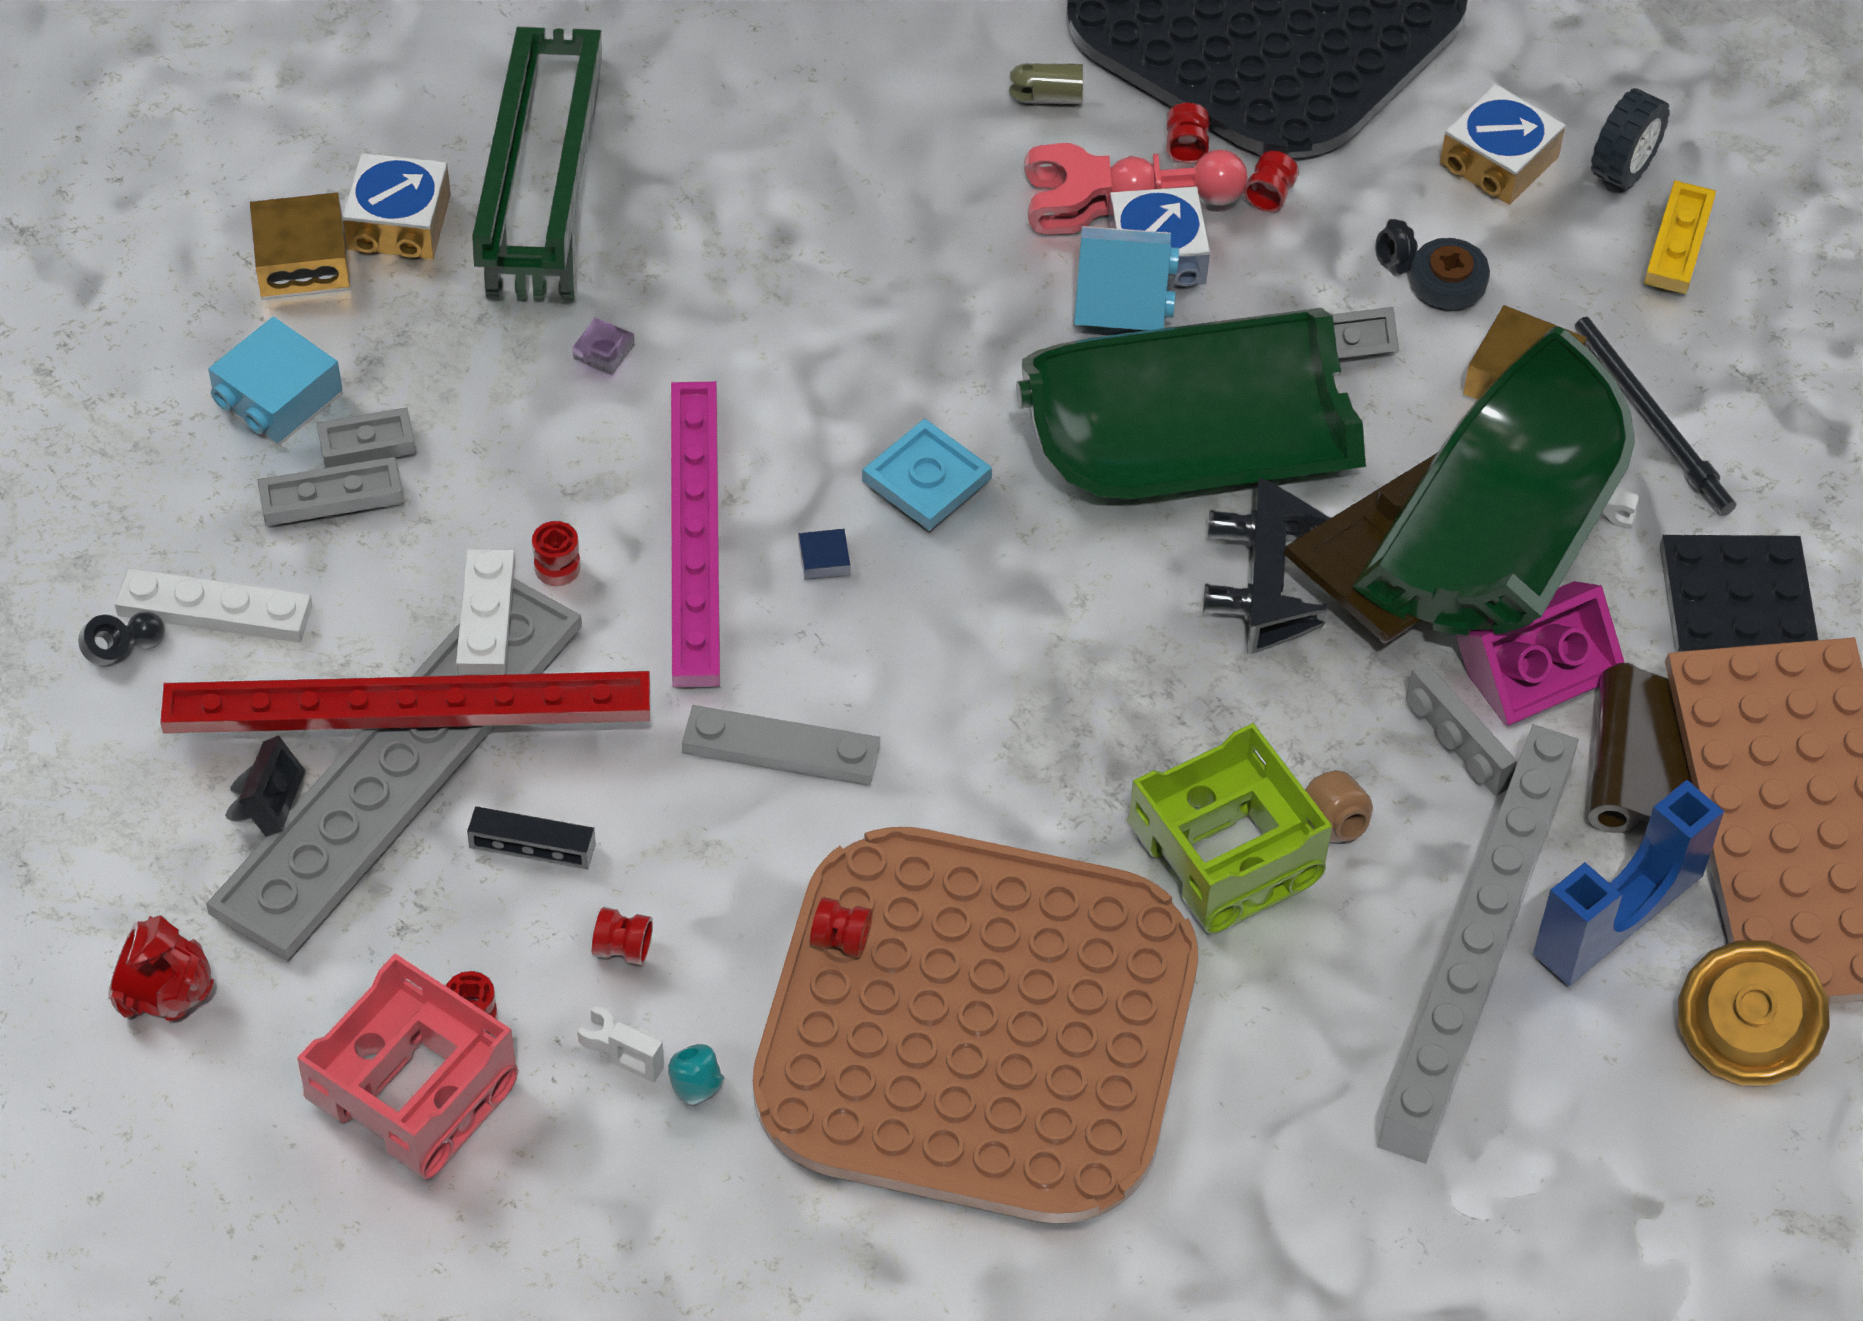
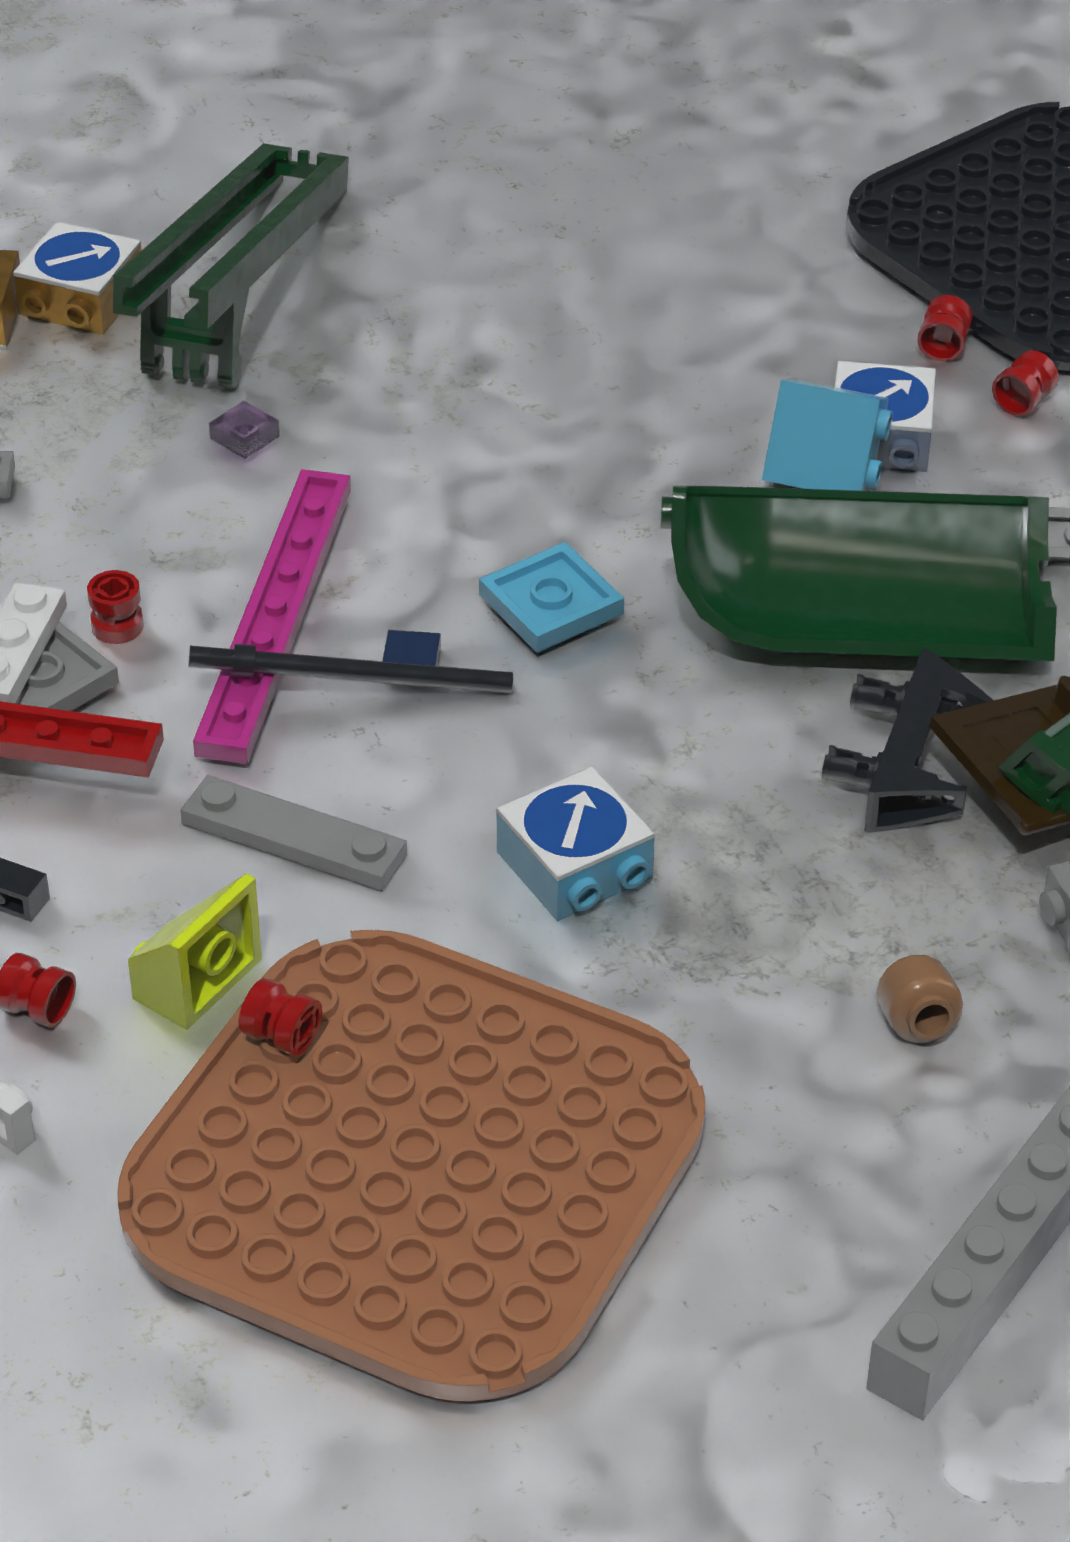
camera: 15 degrees right, 10 degrees down
teal piece [668,1044,724,1105] -> none
olive piece [1009,63,1083,104] -> none
coral piece [1024,143,1248,235] -> none
lime piece [1127,722,1332,934] -> none
none -> neon yellow slope [128,873,262,1030]
none -> black bar [188,644,513,694]
none -> piece [496,766,655,921]

